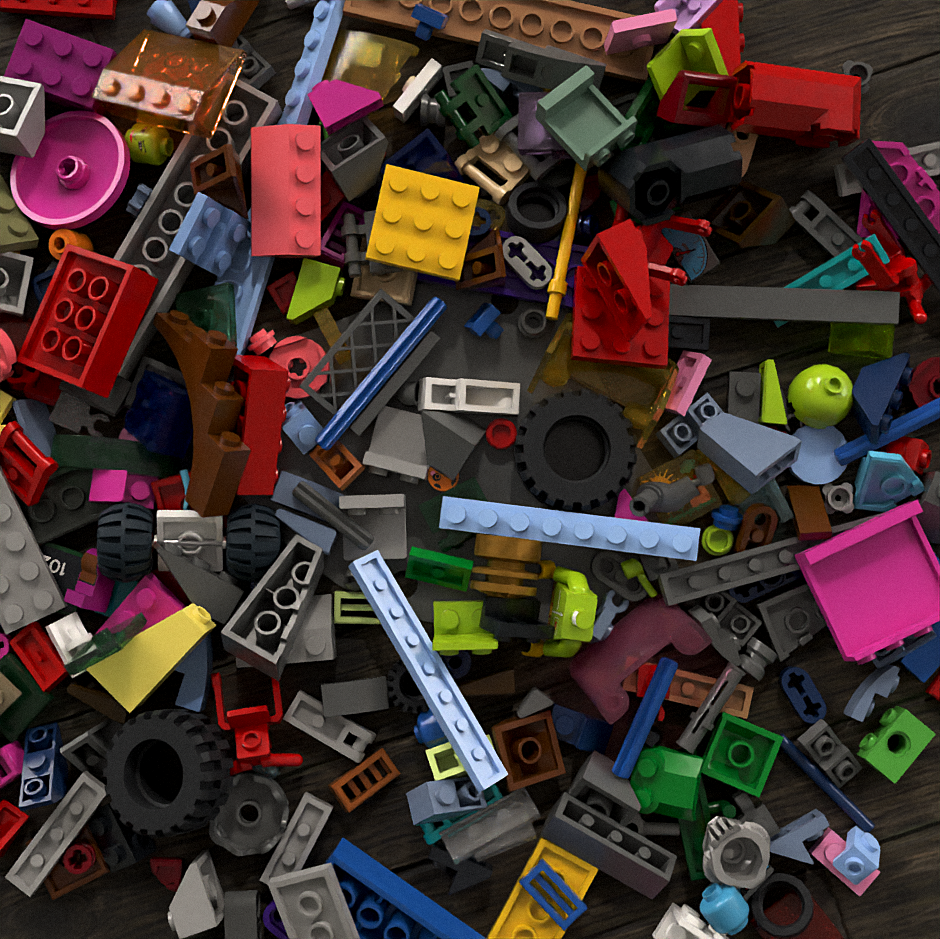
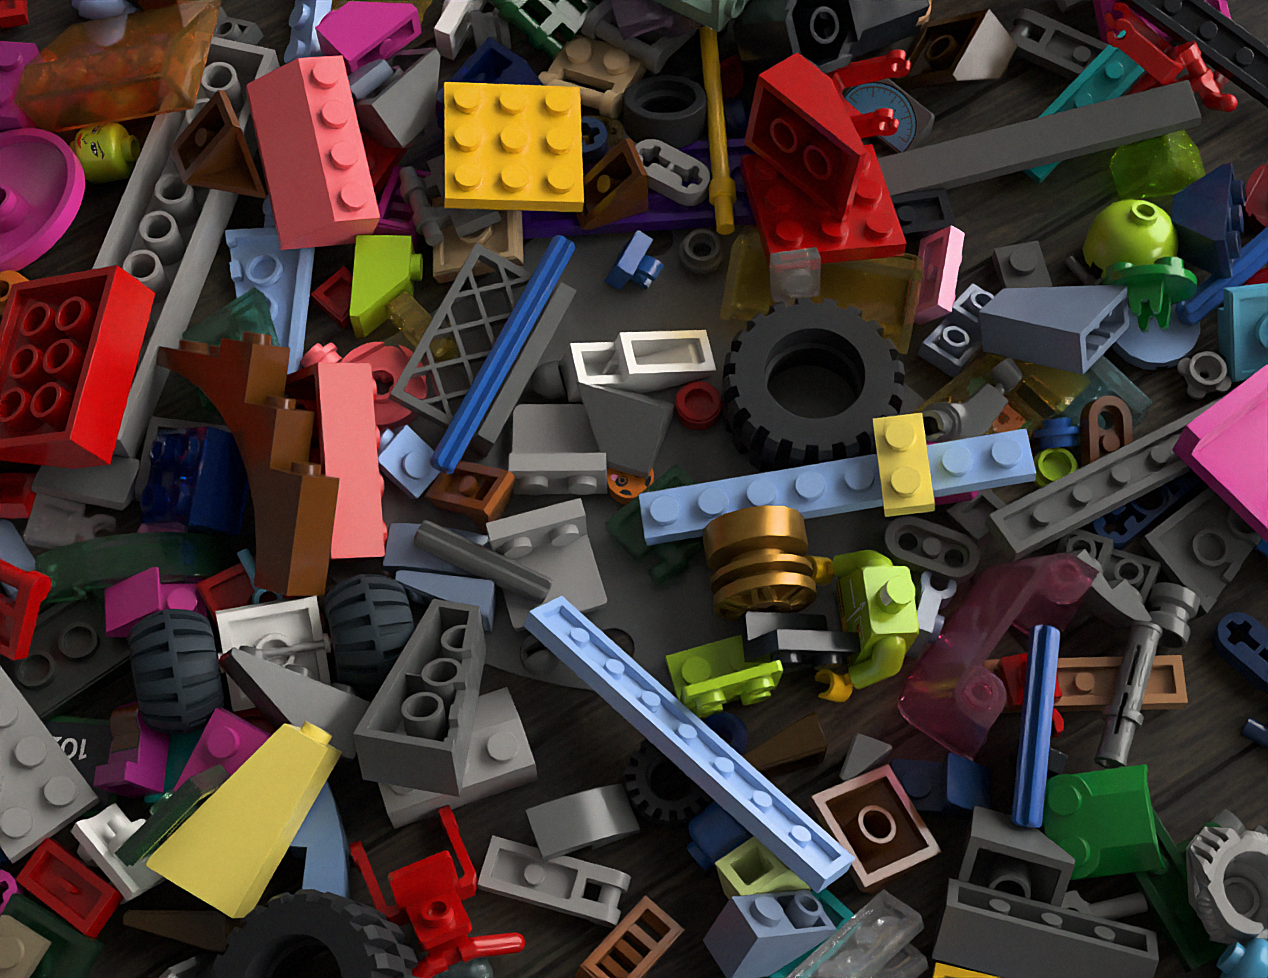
camera: 15 degrees left, 20 degrees down
sand blue plate [126,183,153,219] -> none
medium blue plate [169,192,250,278] -> none
yellowish green tile [334,591,381,624] -> none
green plate [405,546,474,592] -> none
lime hand [621,558,658,598] -> none
green slope [702,711,784,797] -> none
lime slope [758,359,787,427] -> none
reddish brown tile [786,484,832,541] -> none
none -> sand blue tile [347,59,393,100]
none -> clear plate [770,247,821,307]
none -> light yellow plate [873,413,935,517]
none -> green plate [1101,257,1197,333]

